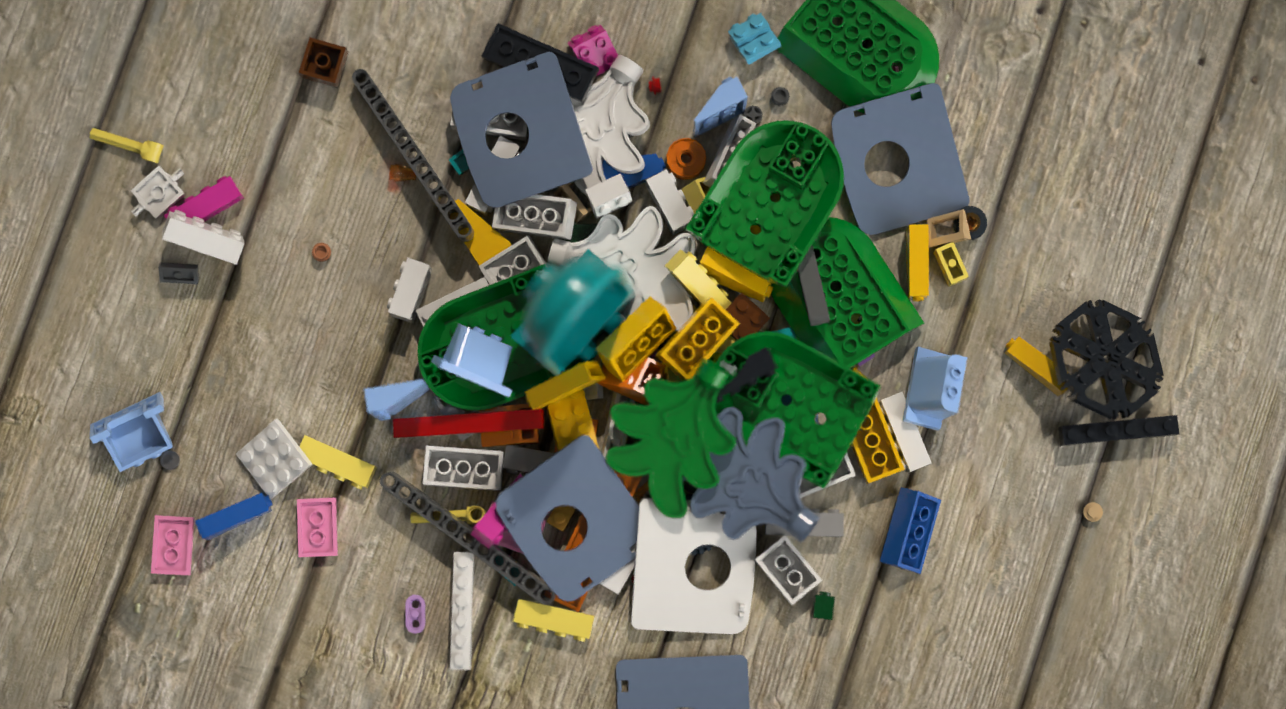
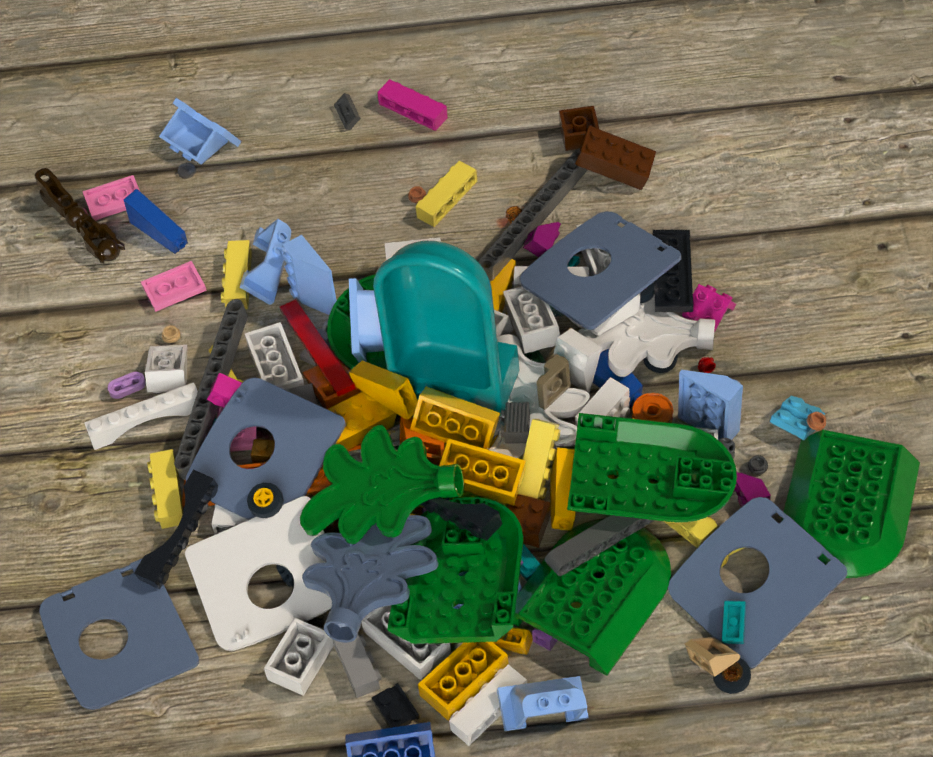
camera: 70 degrees right, 30 degrees down
light yellow axle [90,128,164,164] -> none
white plate [131,166,185,219] -> none
white brick [162,210,245,265] -> none
white plate [236,419,313,499] -> none
dark green brick [812,591,835,620] -> none
yellow slope [905,224,929,302] -> none
light yellow brick [933,242,969,287] -> none
none -> dark brown piece [35,168,125,264]
none -> black arch [134,469,218,589]
none -> white slope [145,345,188,394]
none -> tan plate [162,325,181,343]
none -> light blue windscreen [239,219,291,305]
none -> black wheel [247,482,284,518]
none -> black plate [371,683,420,728]
none -> light yellow brick [416,161,477,227]
none -> dark grey brick [500,402,530,443]
none -> magenta slope [523,222,561,258]
none -> dark tan plate [537,354,571,410]
none -> reddish brown brick [575,125,656,191]
none -> teal plate [722,601,746,644]
none -> magenta slope [734,472,771,508]
none -> nougat plate [806,412,826,431]

